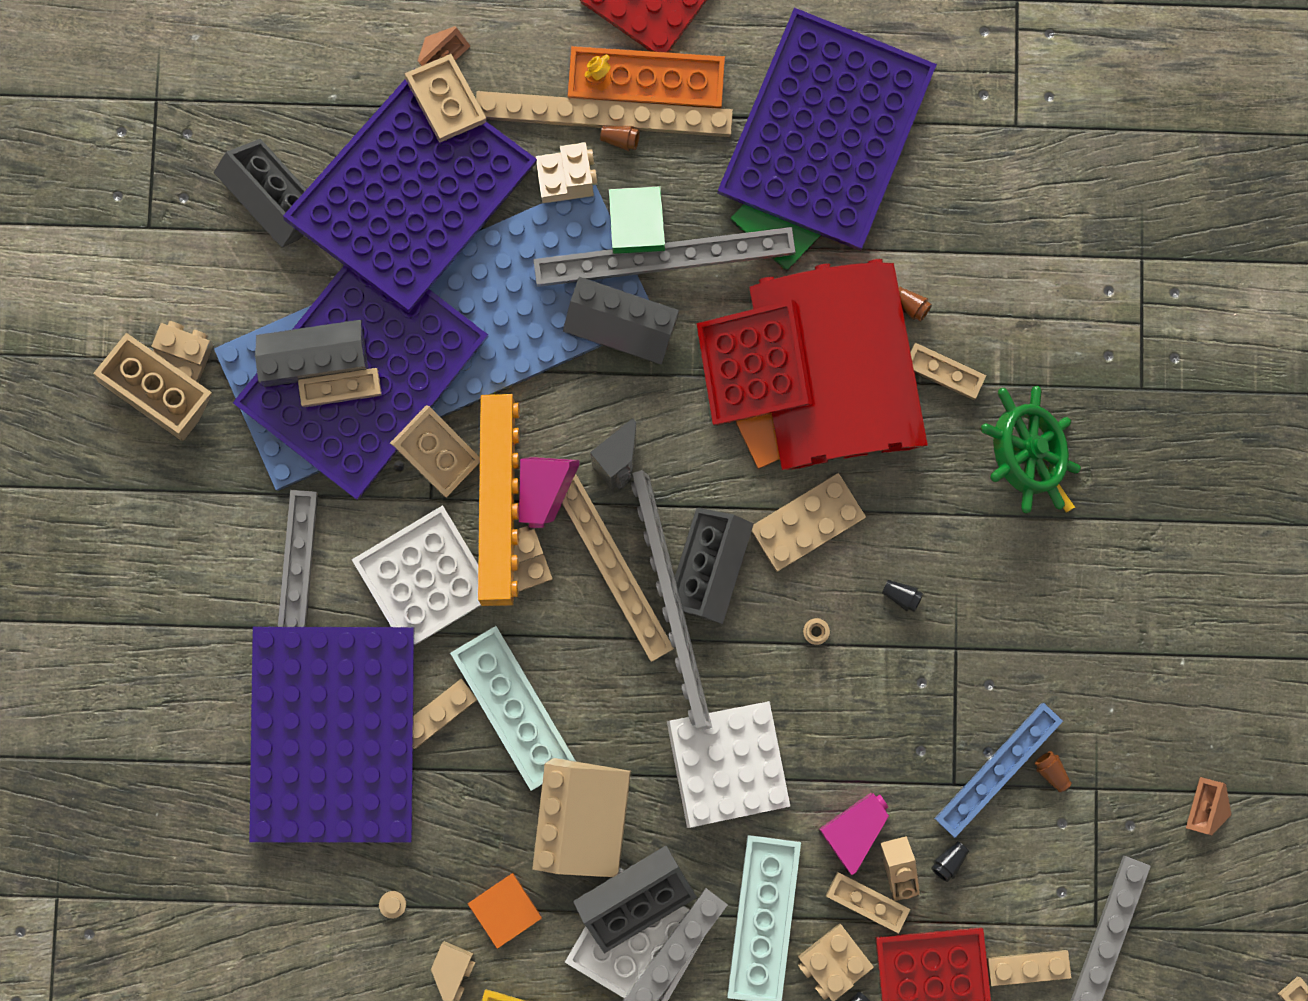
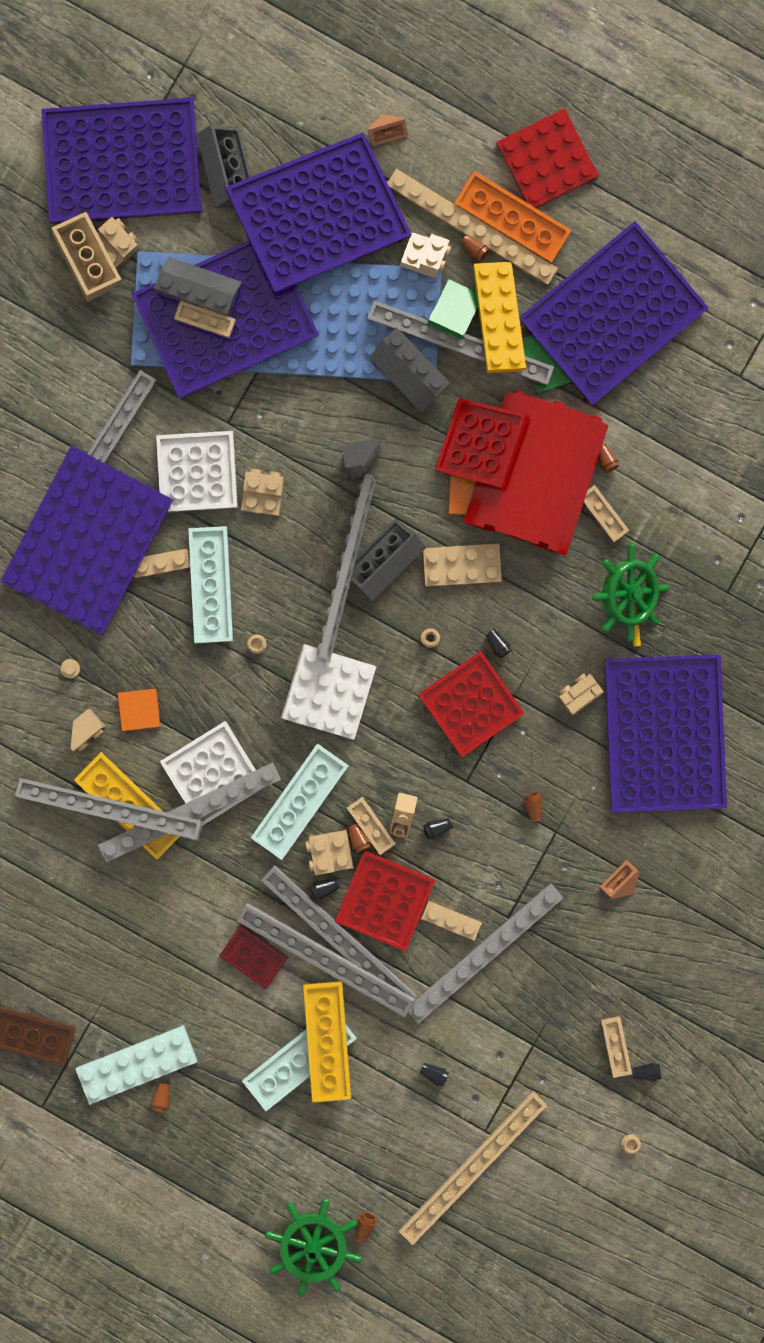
camera: 30 degrees right, 5 degrees up
tan plate [390,405,480,498] -> none
tan plate [405,54,486,143] -> none
light orange brick [478,394,520,606] -> none
dark pink slope [519,457,580,528] -> none
tan slope [532,758,631,877] -> none
tan plate [562,474,674,662] -> none
dark grey slope [573,846,697,954] -> none
yellow plate [585,54,611,80] -> none
dark pink slope [819,793,889,875] -> none
medium blue plate [934,703,1063,838] -> none
none -> dark purple plate [41,97,202,224]
none -> tan plate [247,635,267,654]
none -> dark orange cone [347,823,371,854]
none -> red plate [418,651,525,757]
none -> yellow plate [473,262,526,373]
none -> tan brick [558,673,604,715]
none -> dark purple plate [605,654,727,812]

